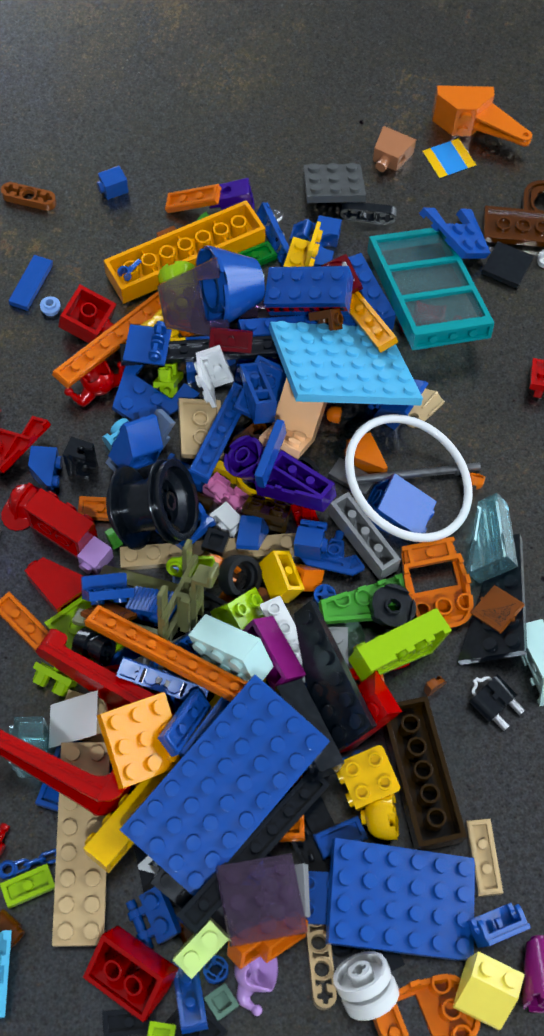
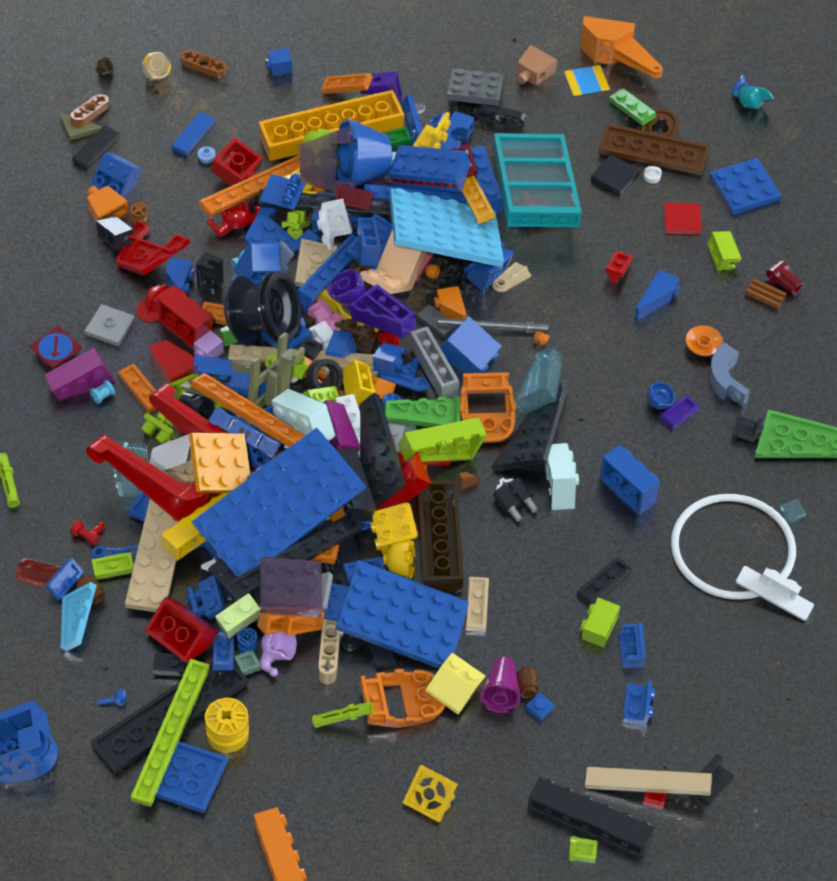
camera: 10 degrees right, 10 degrees down
blue hand [117,259,142,281] -> none
blue tile [158,688,212,757] -> none
blue tile [254,419,287,488] -> none
reddish brown bracket [308,308,343,331] -> none
white wheel [333,951,399,1021] -> none
white piece [345,414,473,542] -> none
black plate [370,584,416,630] -> none
blue wing [419,207,491,259] -> none
blue hinge [467,903,531,948] -> none
dark orange piece [471,585,525,634] -> none
none -> bright green plate [609,88,656,126]

